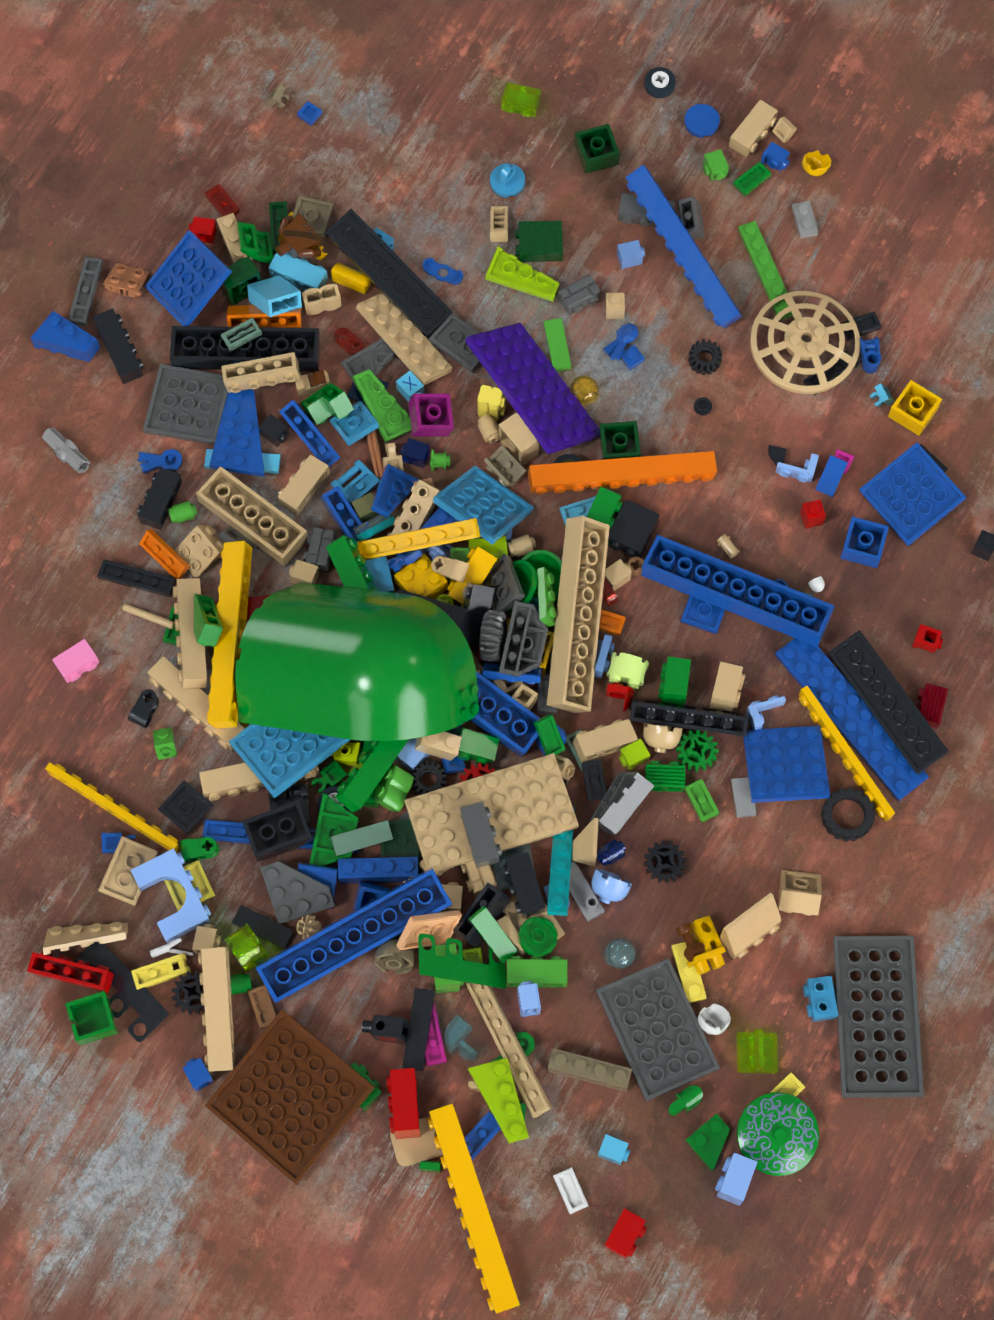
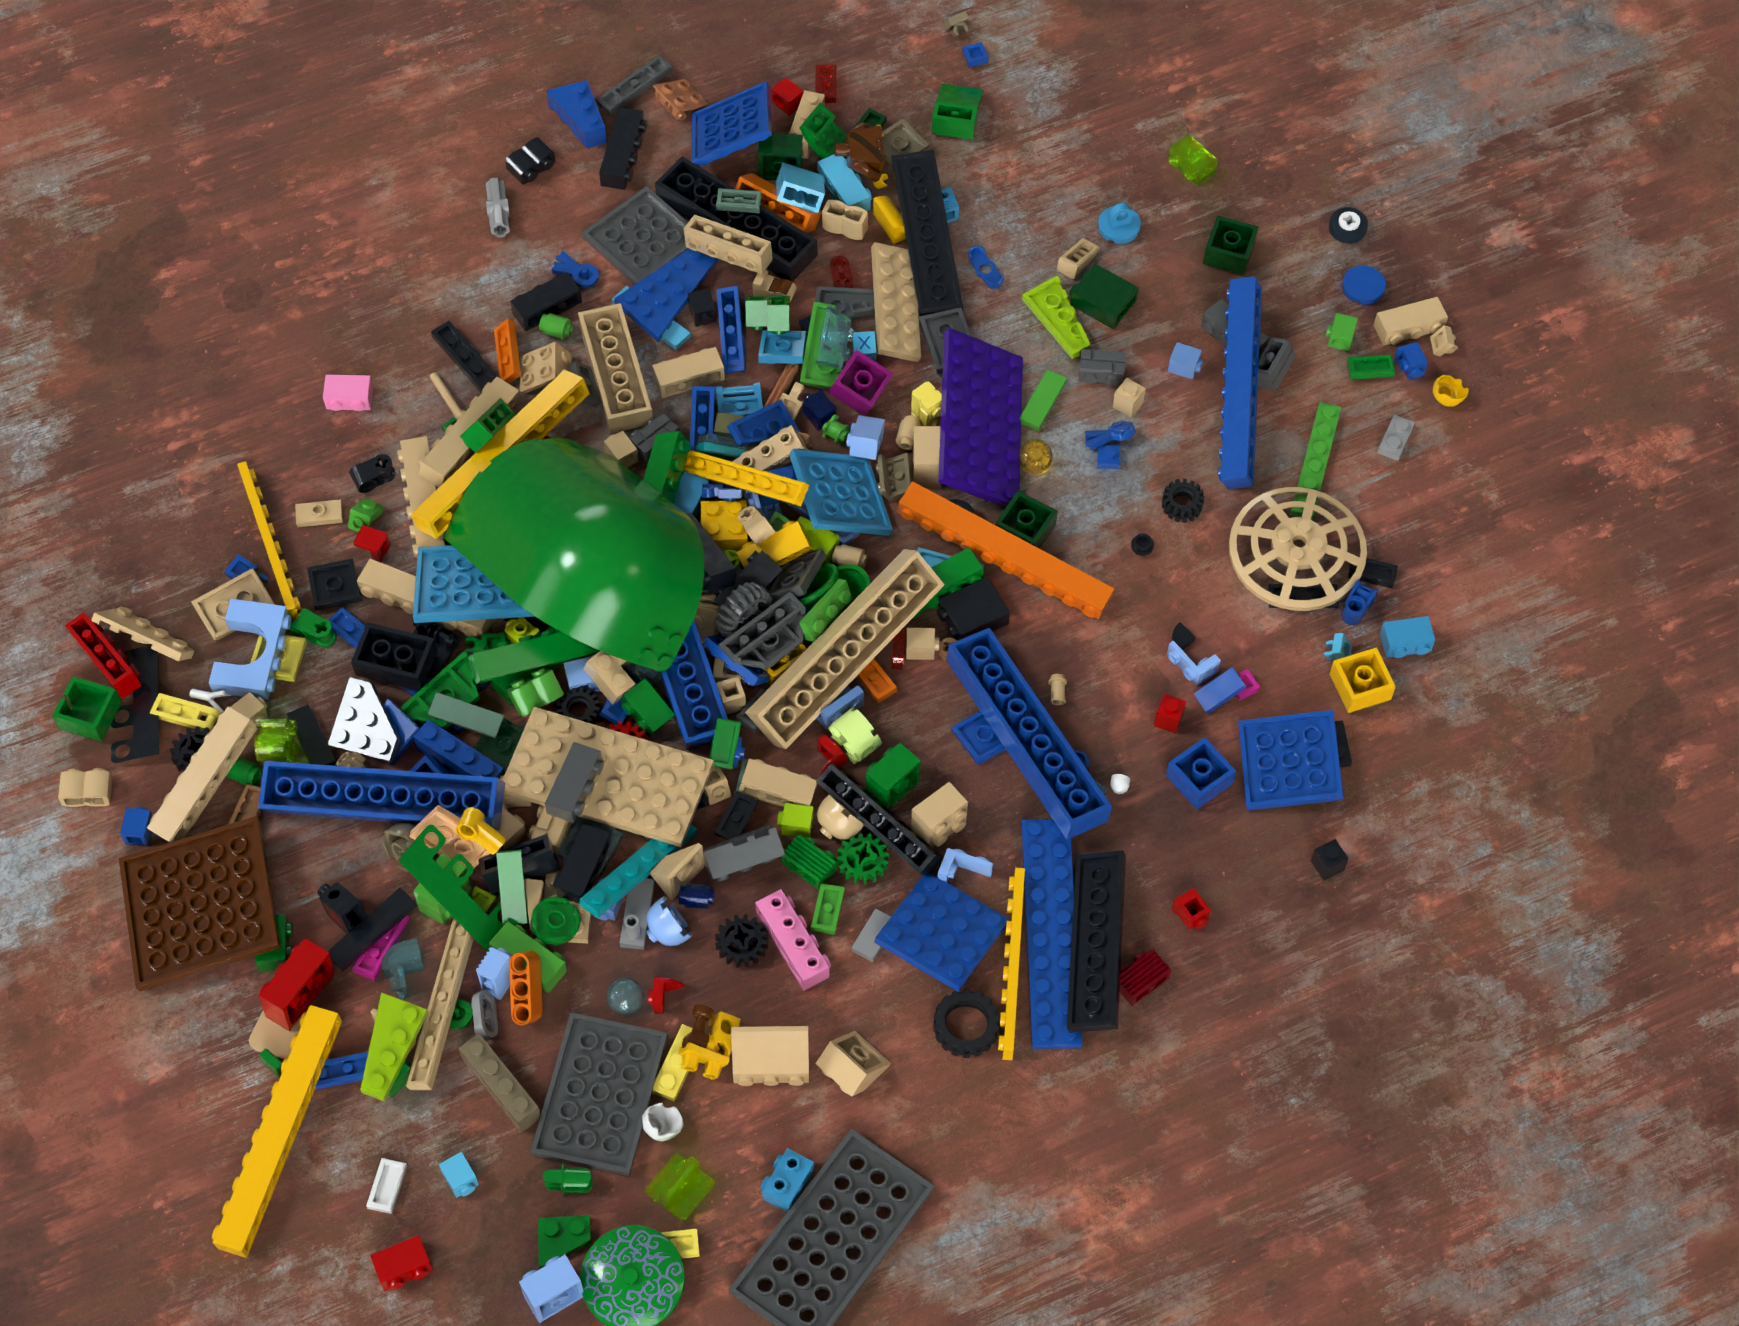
camera: 35 degrees right, 10 degrees down
none -> tan brick [58,768,113,807]
none -> tan plate [295,499,343,528]
none -> red panel [353,525,390,563]
none -> yellow piece [456,808,506,855]
none -> light grey plate [471,990,498,1040]
none -> black brick [505,137,556,185]
none -> orange beam [509,950,543,1026]
none -> red plate [648,976,685,1014]
none -> bright pink brick [755,889,831,991]
none -> clear light blue slope [816,306,854,369]
none -> light blue brick [846,415,885,460]
none -> green slope [932,83,983,140]
none -> dark azure brick [1379,616,1435,658]

